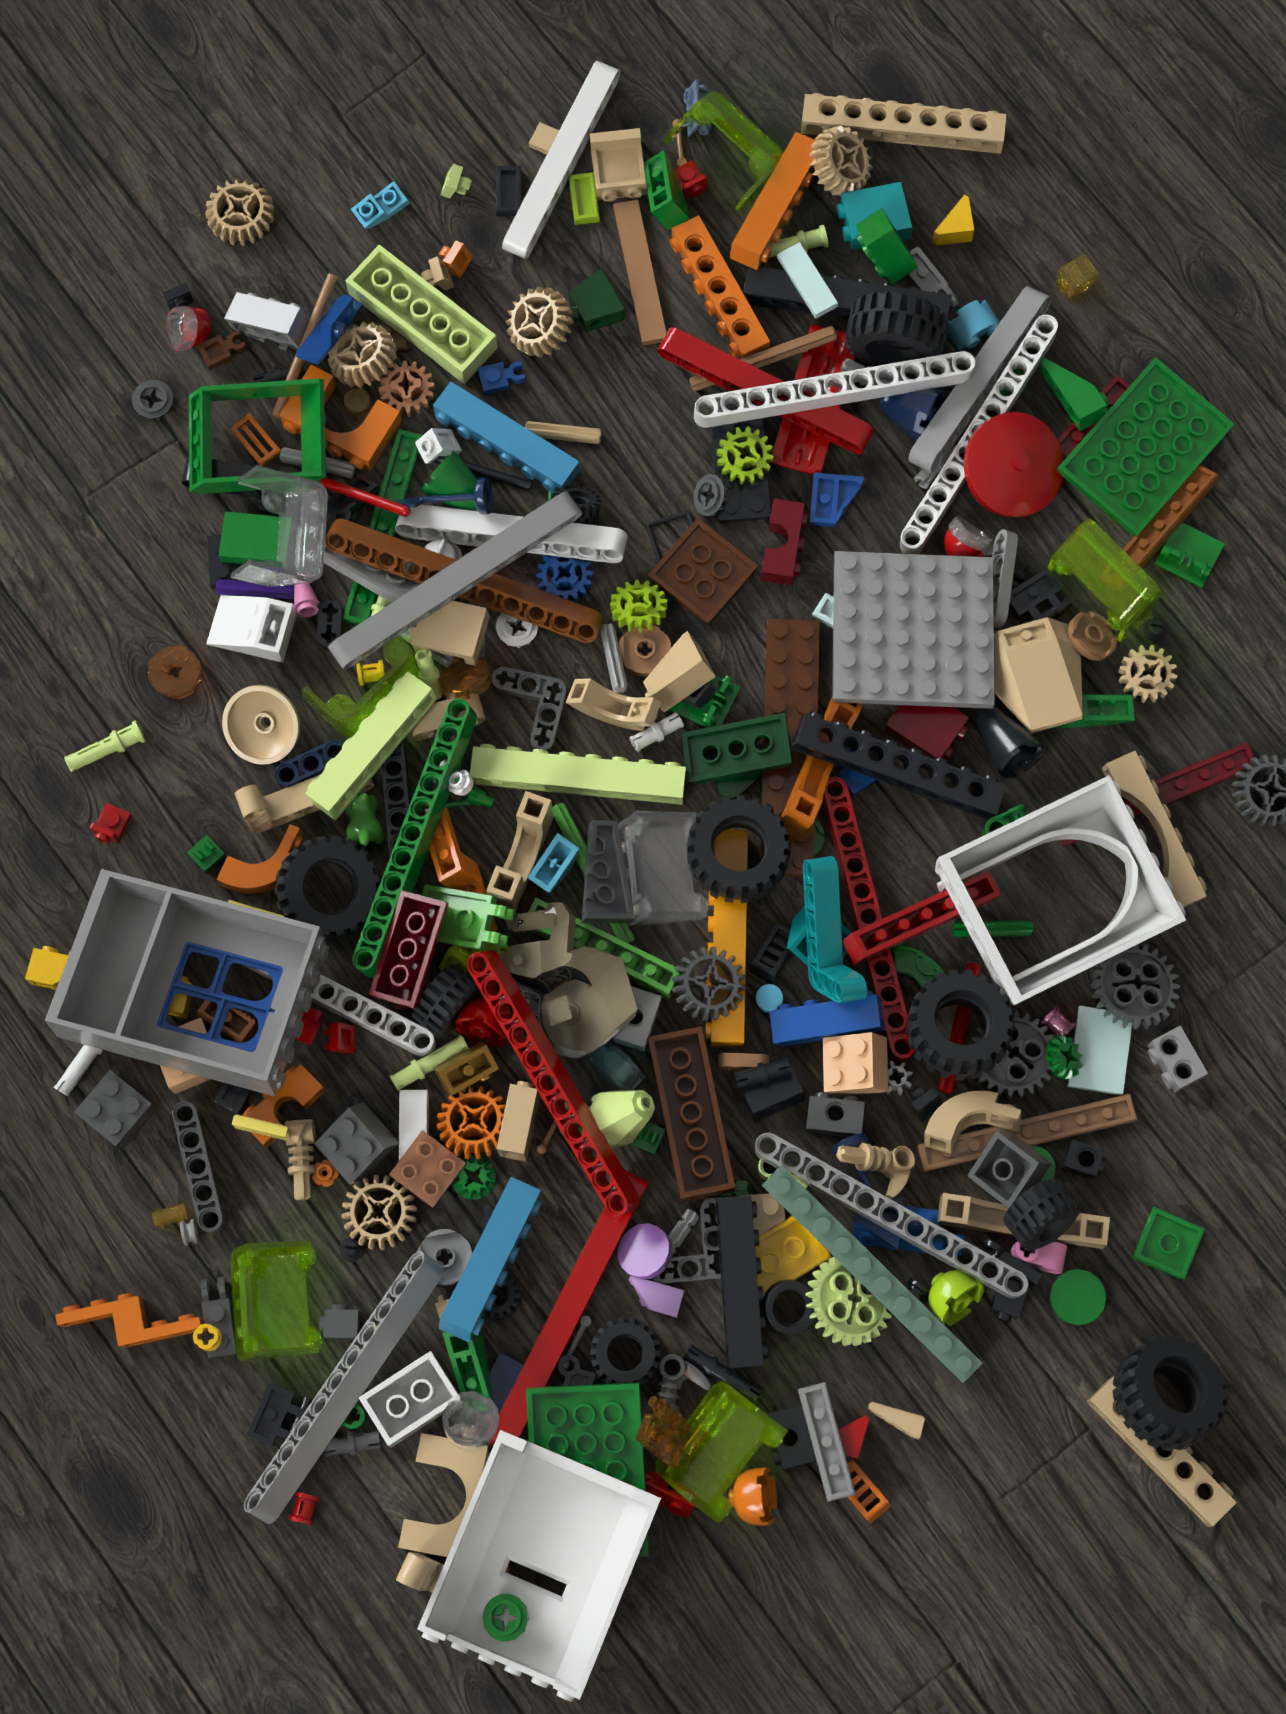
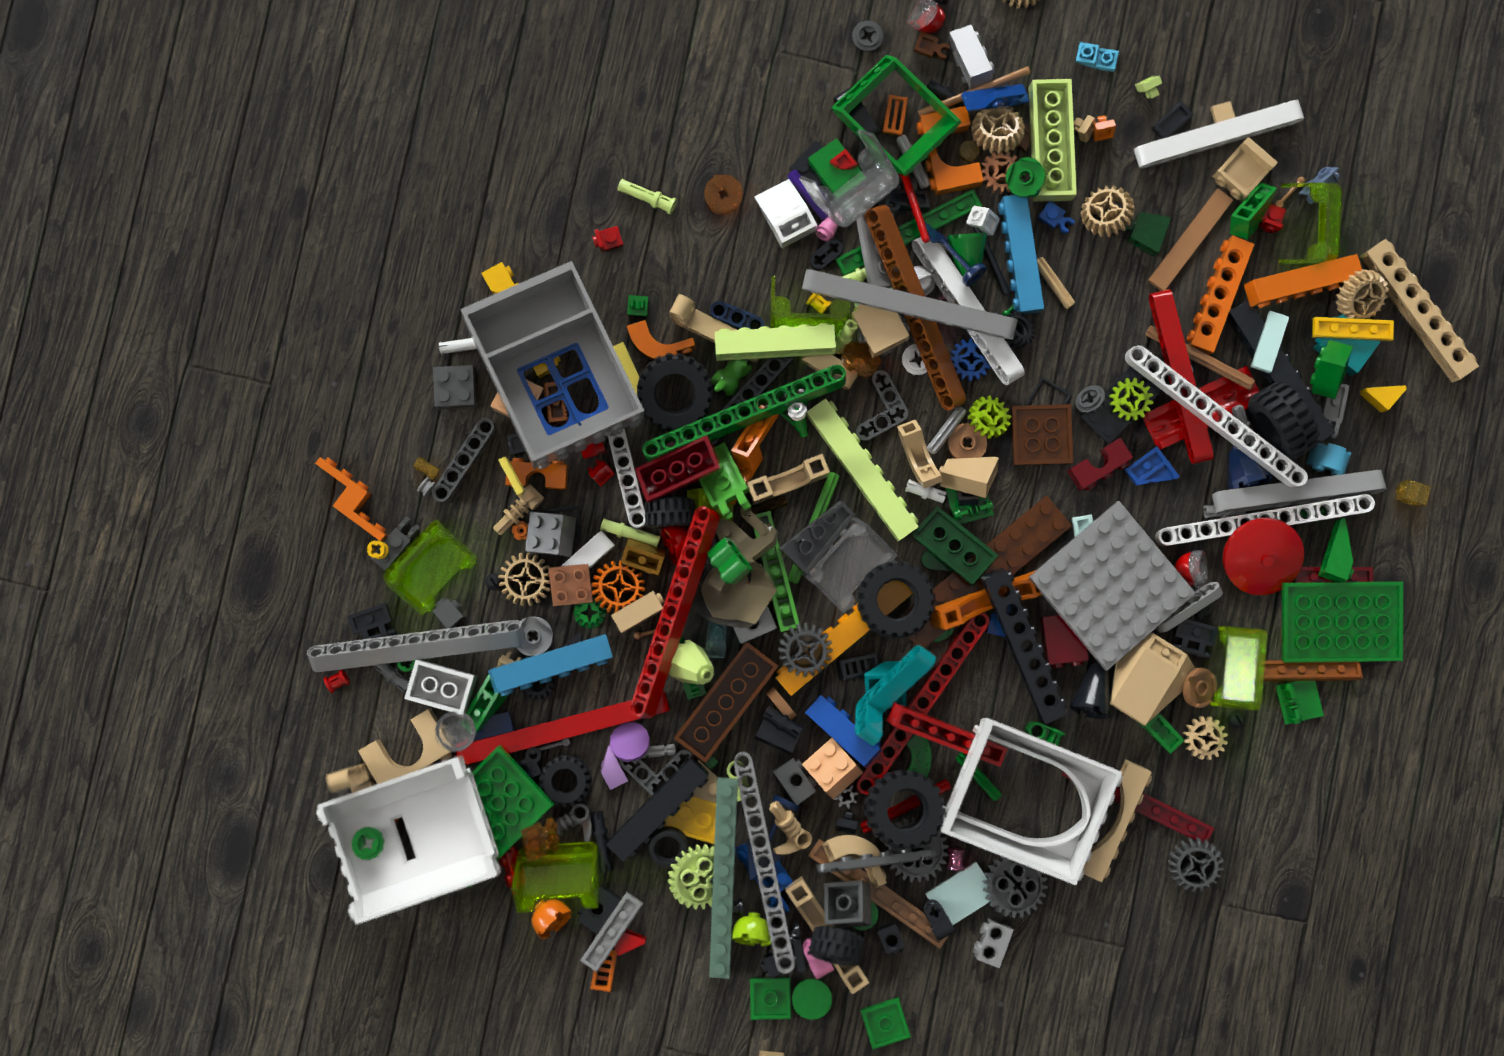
camera: 40 degrees right, 10 degrees up
tan dish [222,685,300,764] -> none
medium azure slope [527,833,580,893] -> none
lime tile [568,172,600,225] -> none
medium azure tile [756,984,783,1013] -> none
yellowish green pin [769,225,829,258] -> none
tan slope [867,1402,925,1440] -> none
green gear [1046,1035,1083,1079] -> none
none -> green brick [707,538,753,585]
none -> green tile [750,977,791,1020]
none -> dark grey plate [817,849,938,874]
none -> red tile [830,149,858,170]
none -> black piece [923,899,956,941]
none -> green plate [1006,157,1046,198]
none -> yellow tile [1312,317,1394,341]

